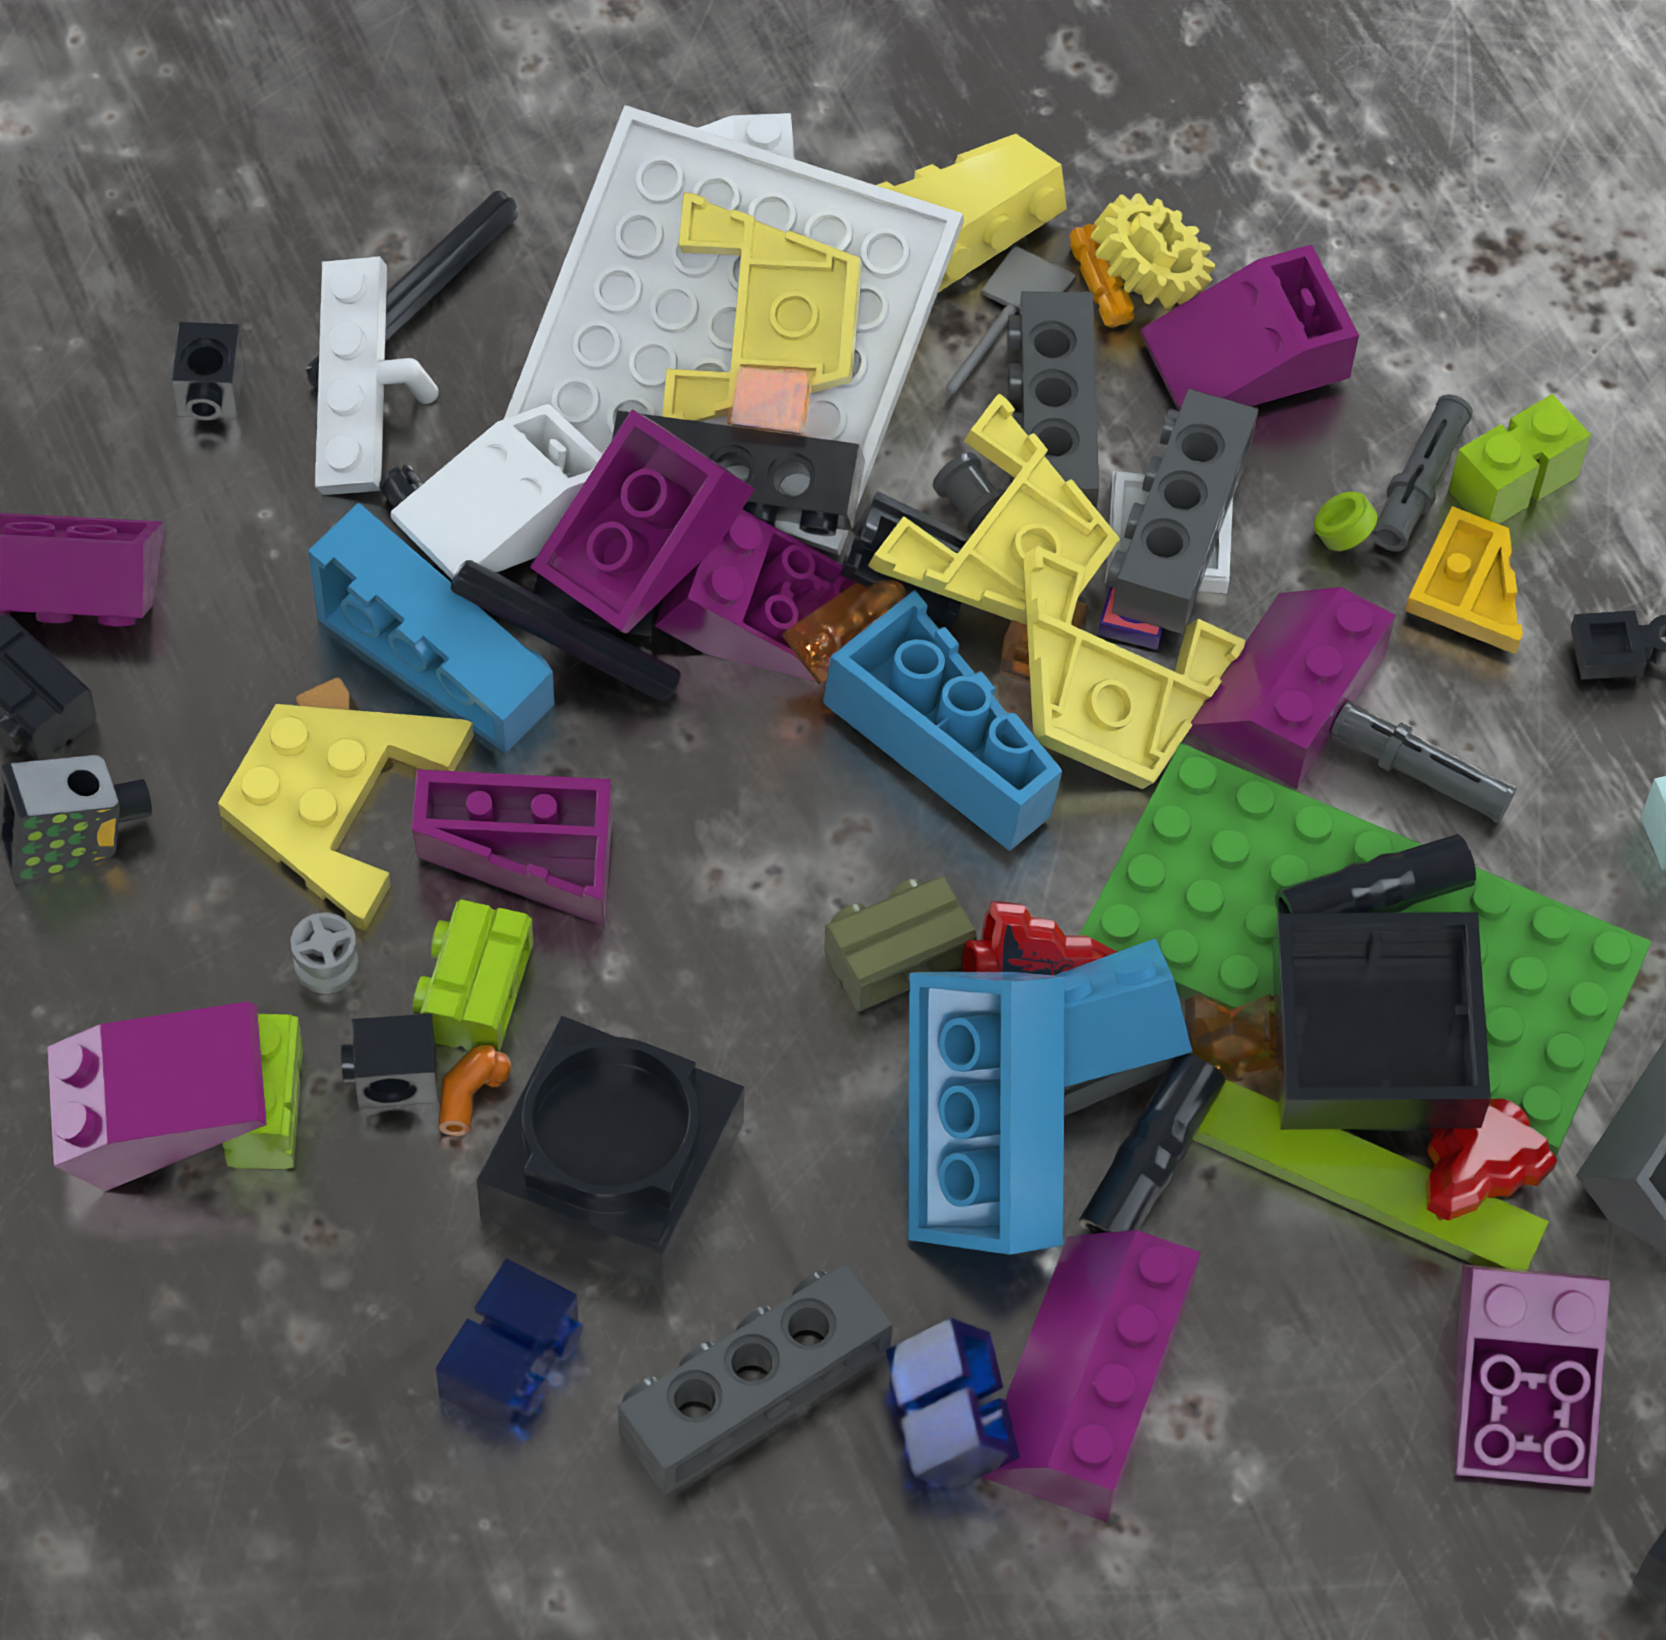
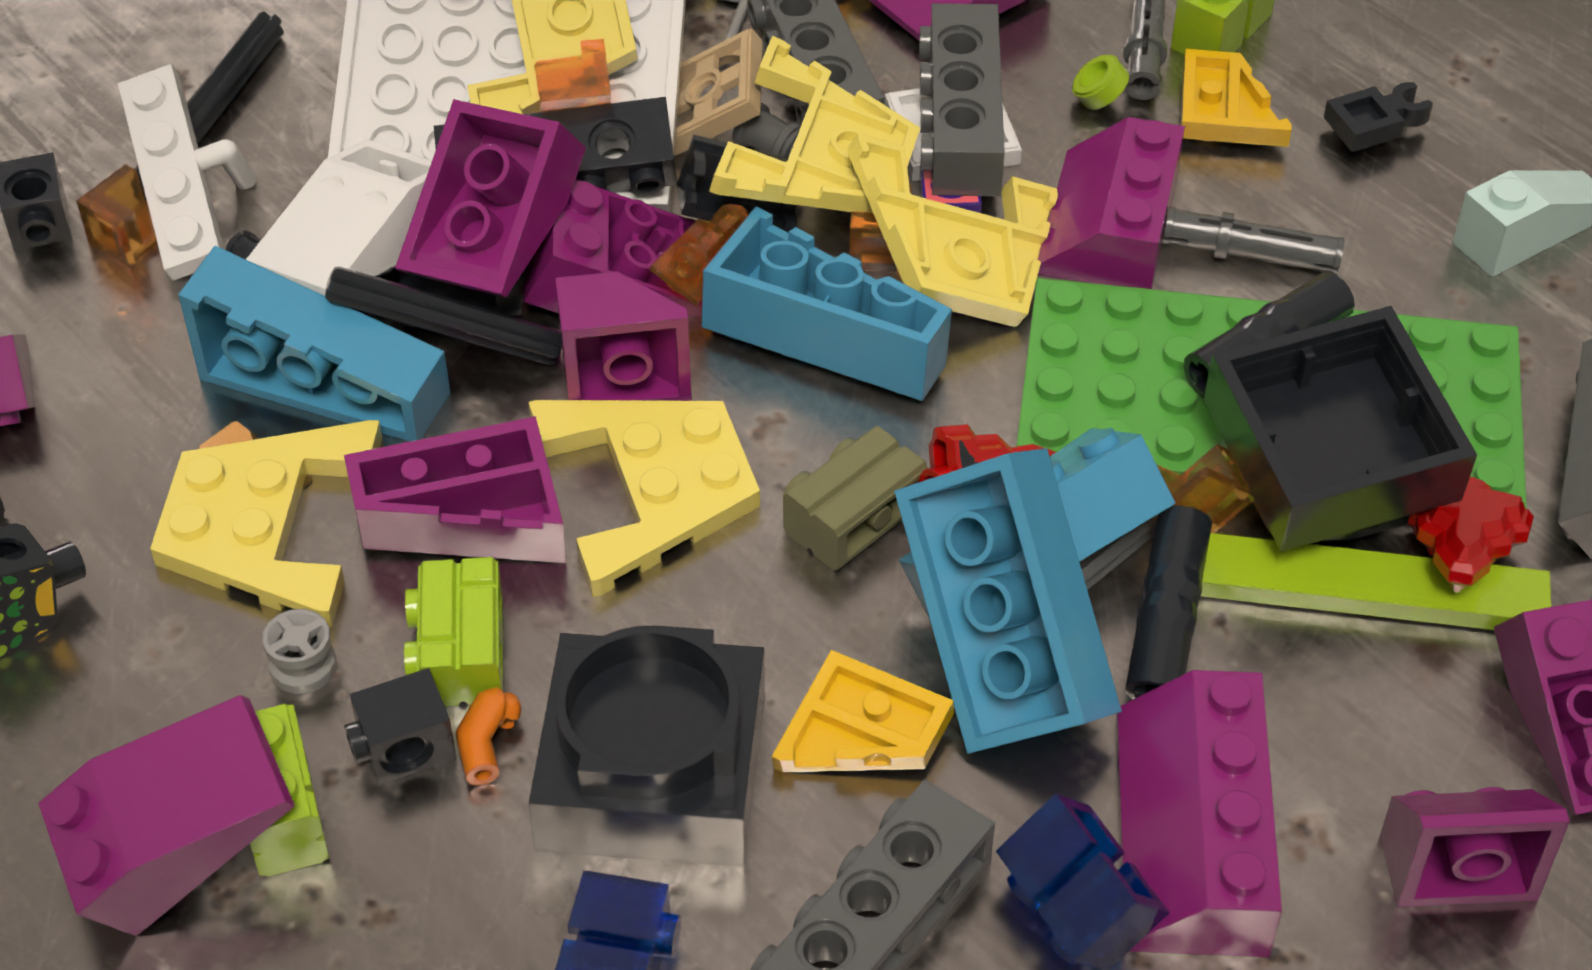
camera: 15 degrees left, 10 degrees down
none -> clear orange panel [76,164,158,267]
none -> light yellow wing [528,400,760,597]
none -> magenta slope [555,271,692,401]
none -> tan piece [674,28,762,157]
none -> yellow wing [771,650,954,772]
none -> magenta slope [1380,787,1570,907]

